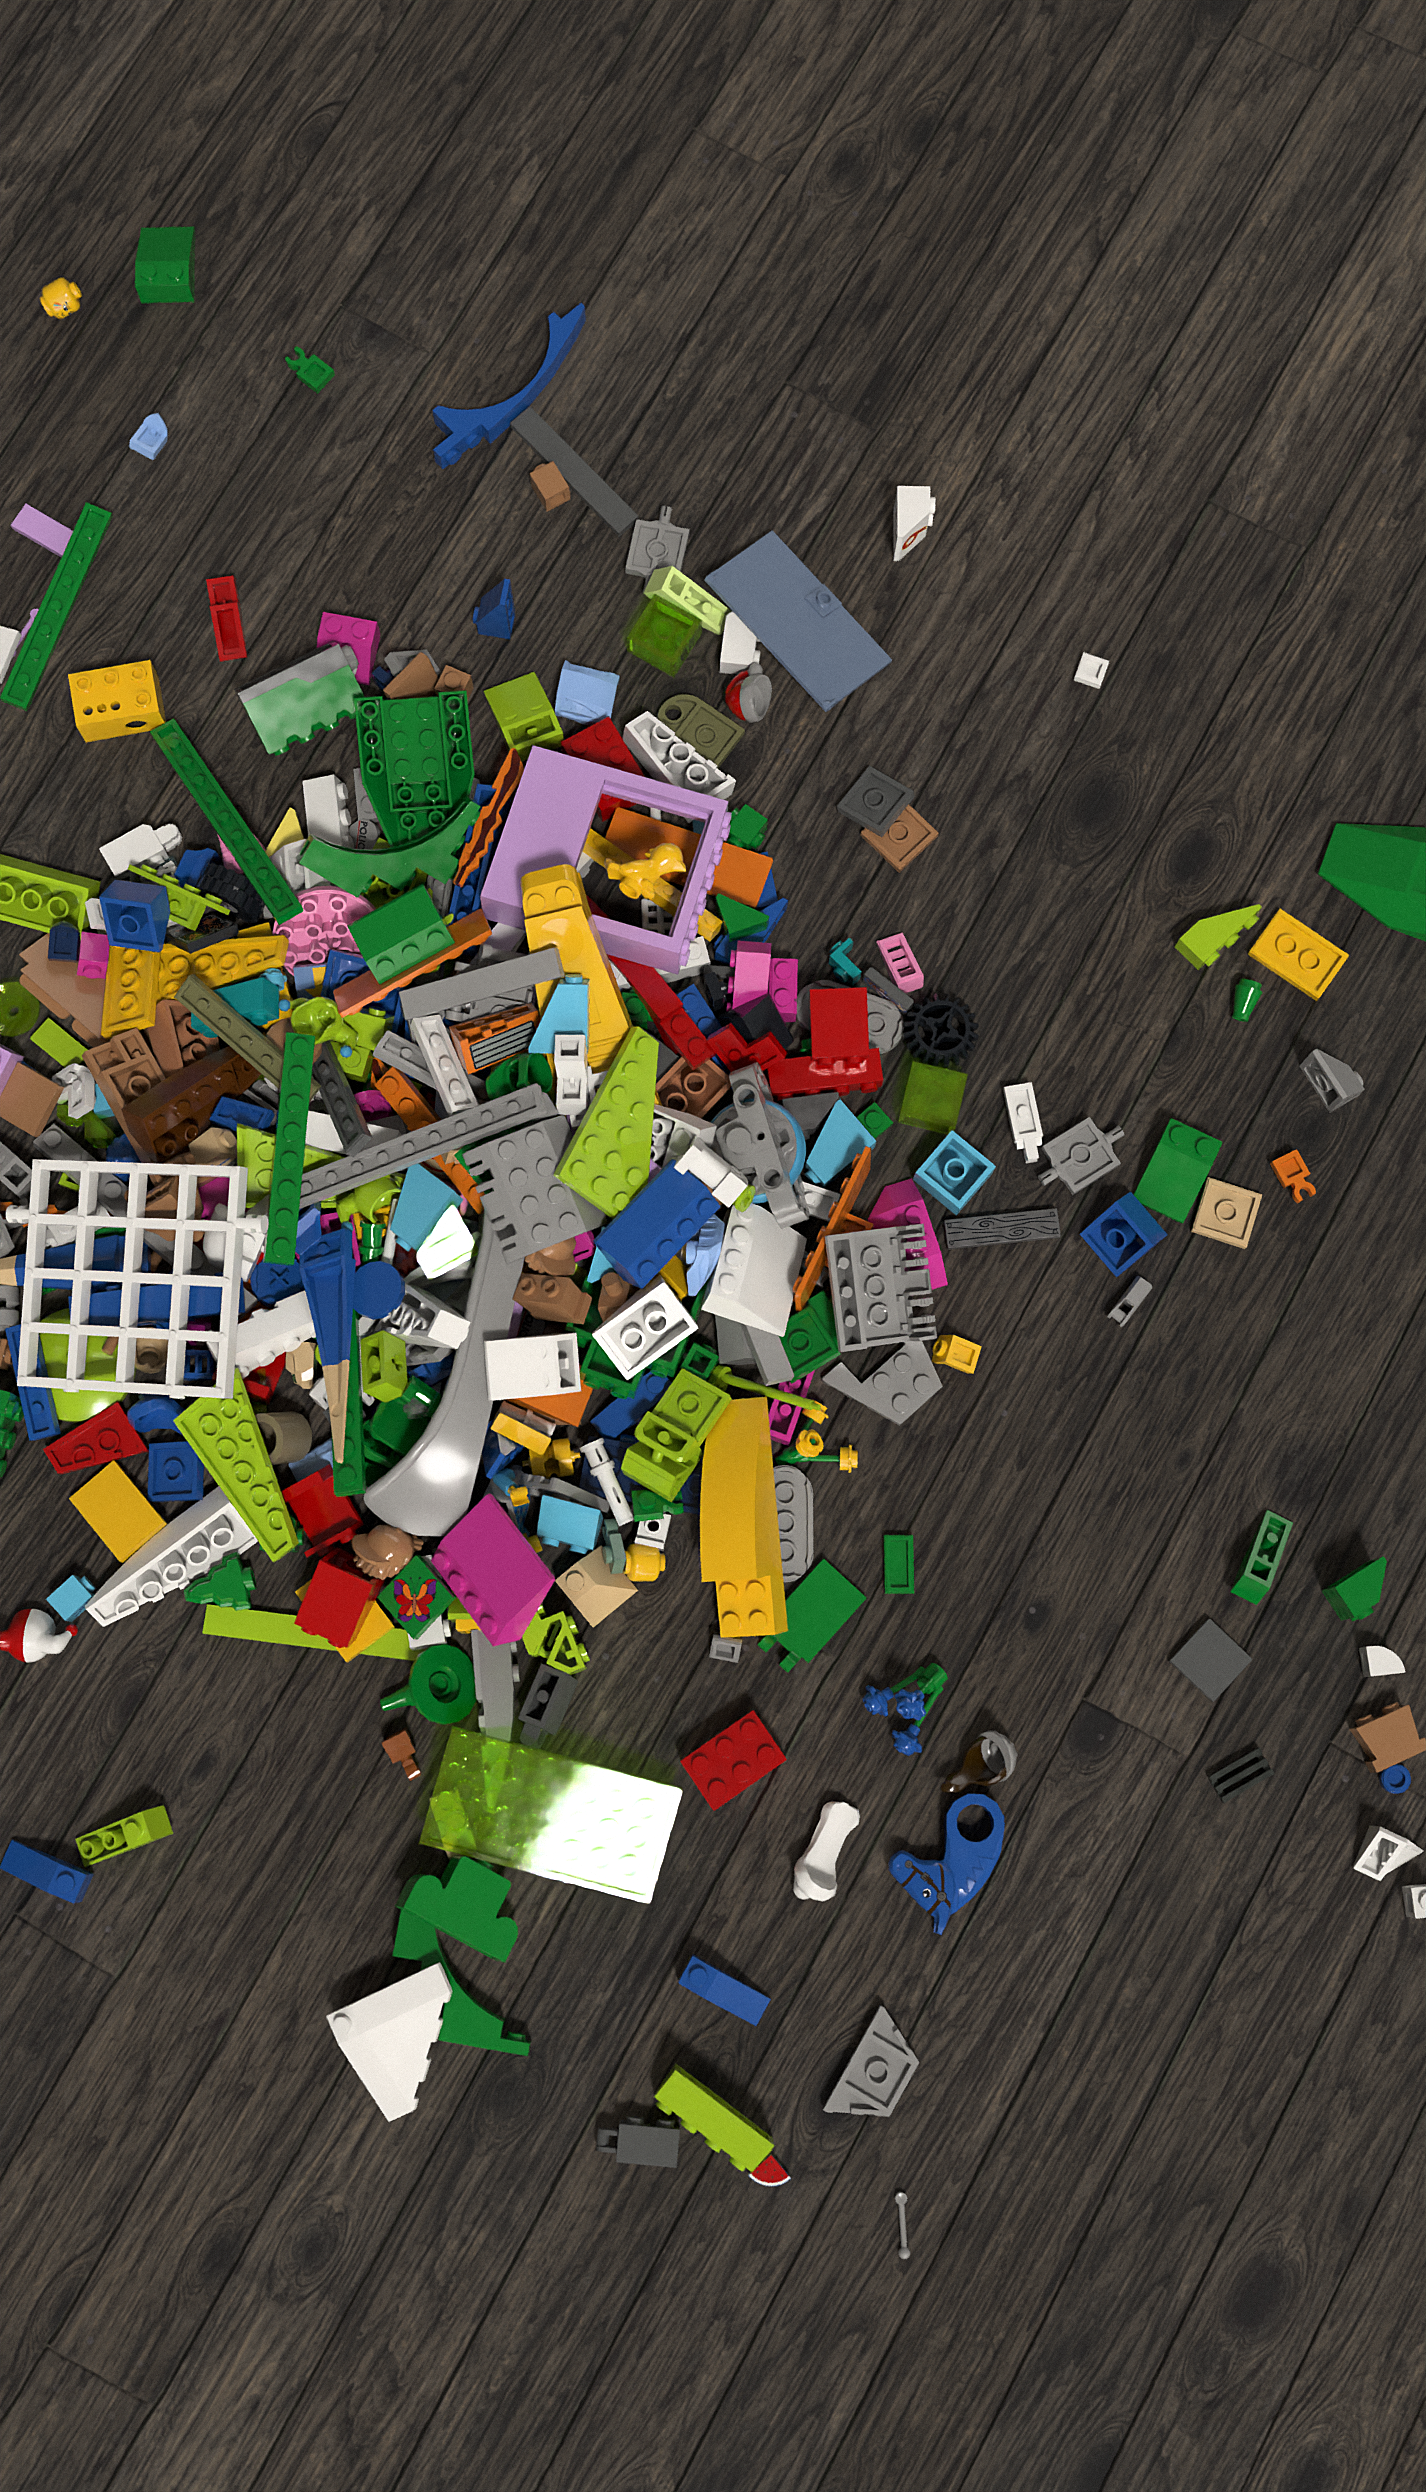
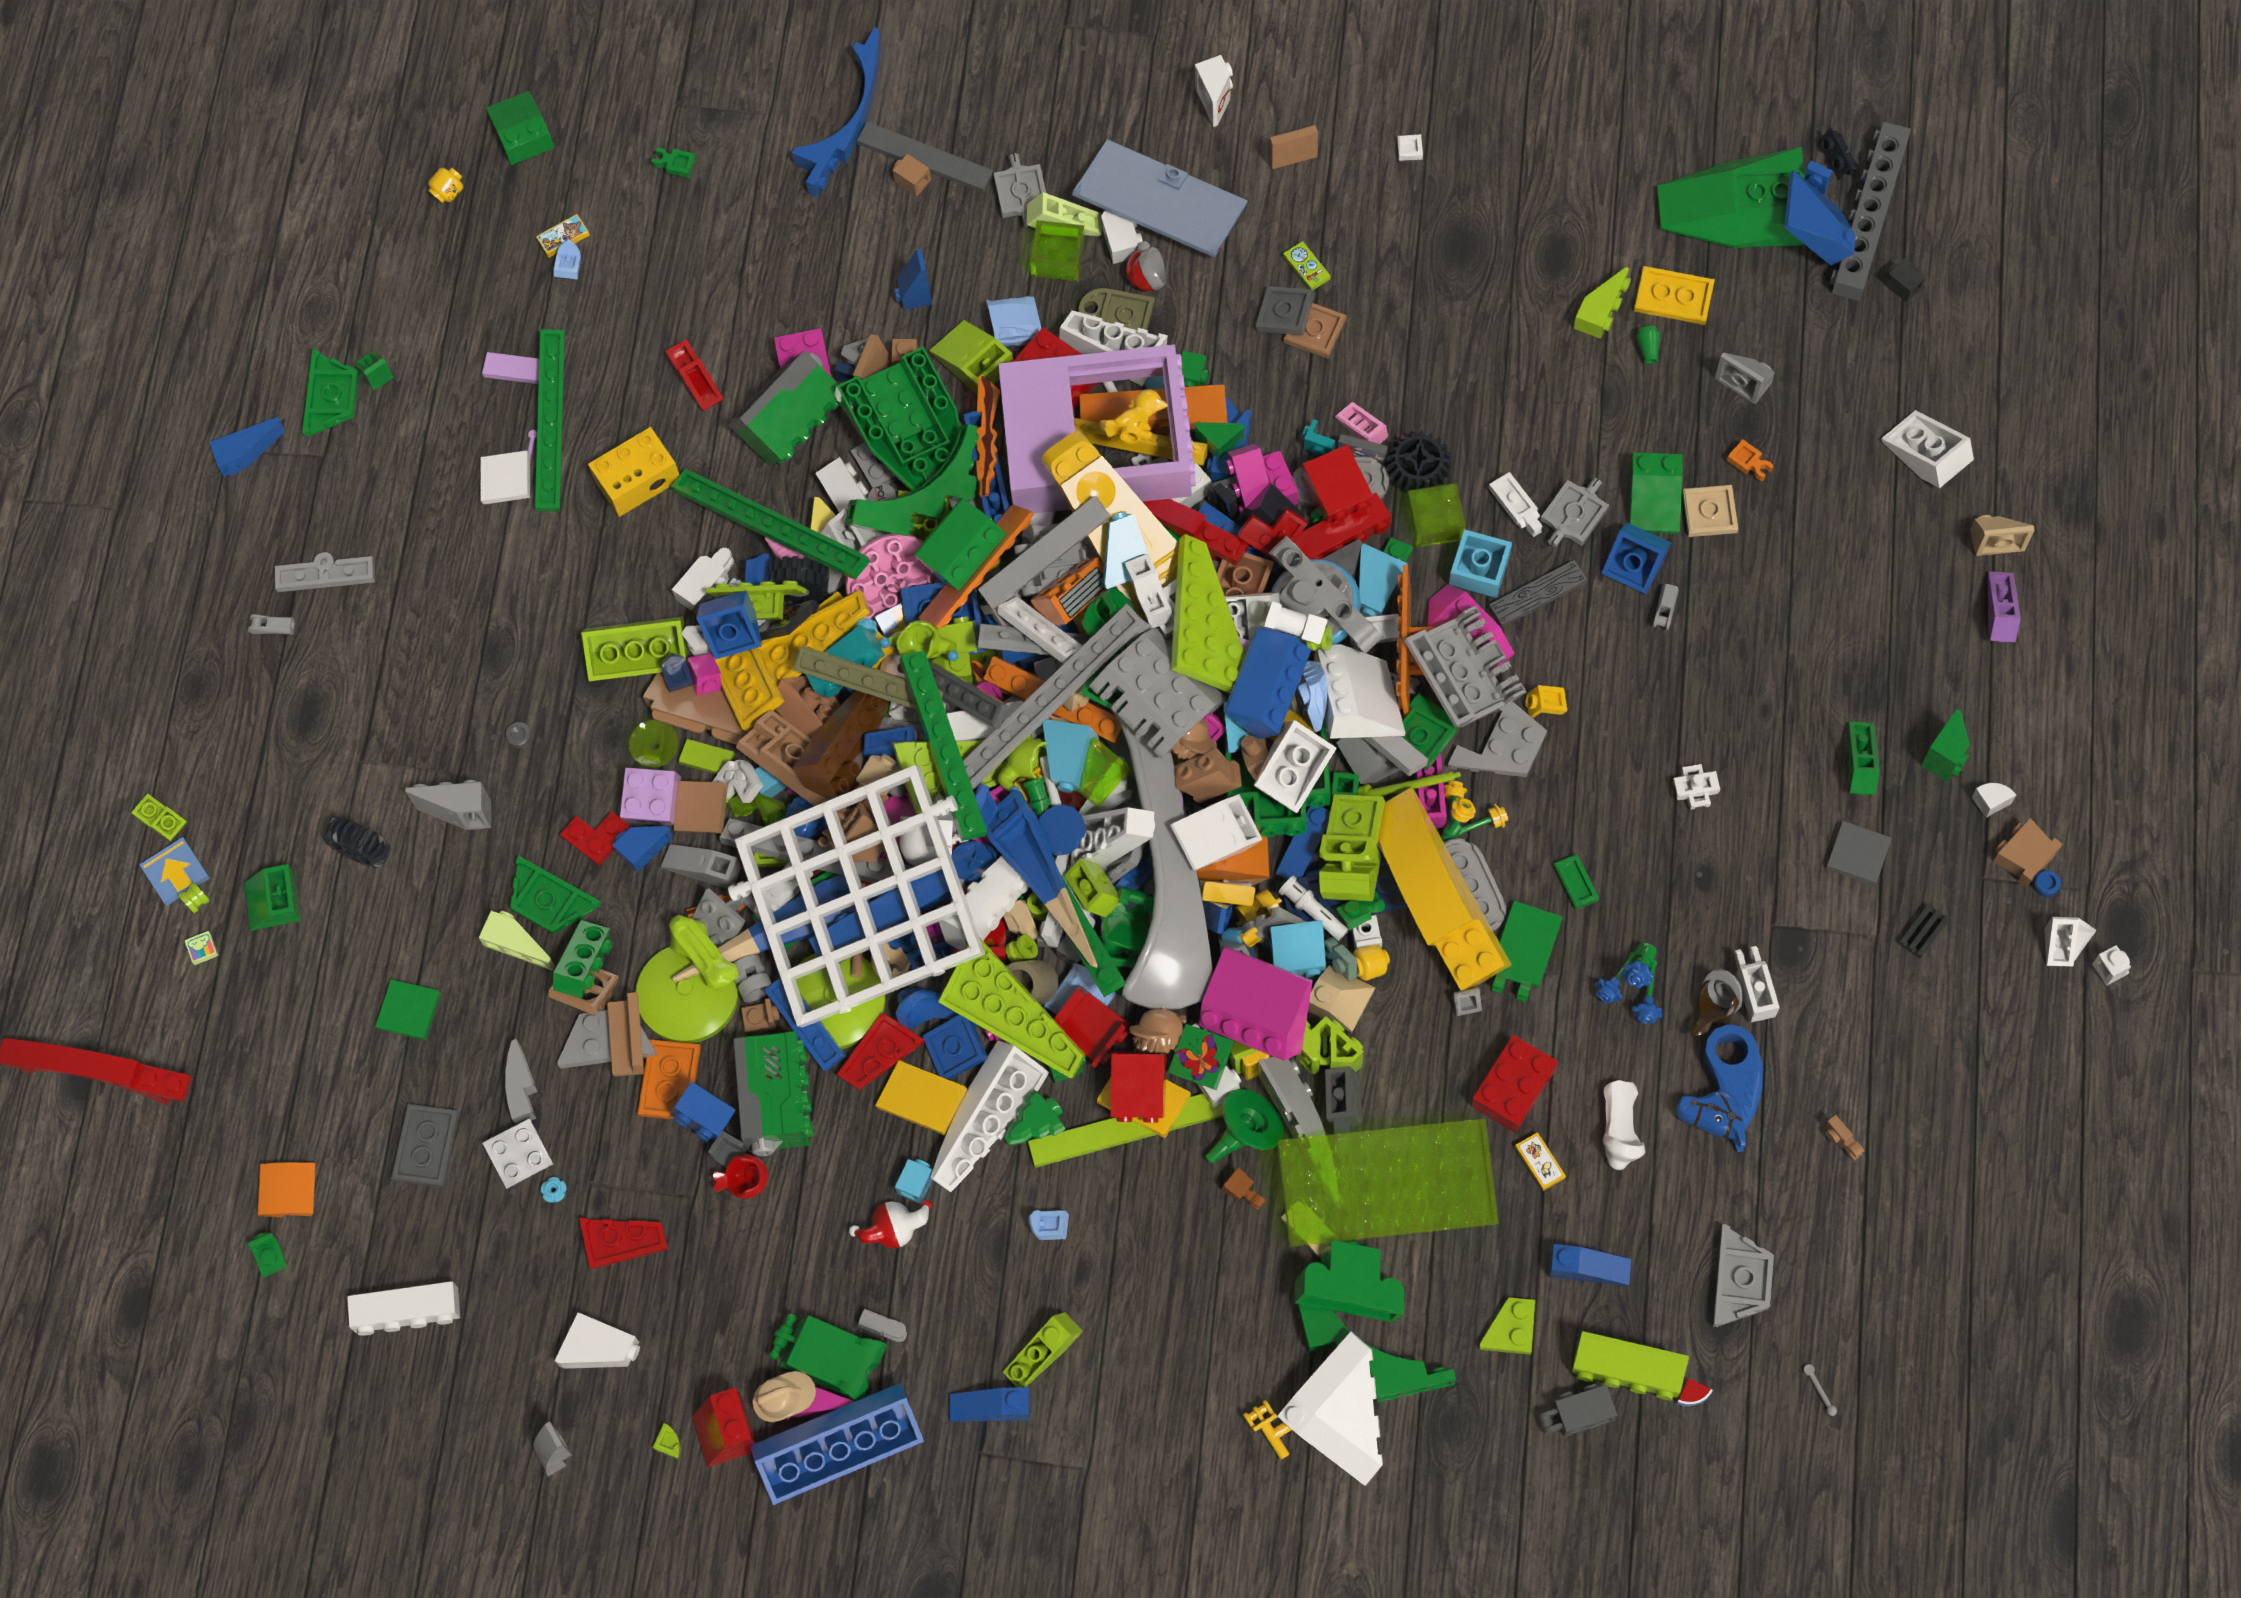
camera: 15 degrees left, 10 degrees down
clear plate [403,1397,428,1419] -> none
none -> tile [536,214,590,258]
none -> lime wheel [1006,934,1038,963]
none -> light blue plate [1028,1210,1069,1240]
none -> yellow arm [1243,1400,1292,1460]
none -> medium nougat tile [1270,125,1318,169]
none -> lime tile [1283,241,1330,290]
none -> lime wing [1479,1297,1535,1355]
none -> tile [1515,1132,1566,1191]
none -> white piece [1673,764,1720,810]
none -> white hinge [1734,946,1780,1023]
none -> medium nougat plate [1824,1115,1865,1161]

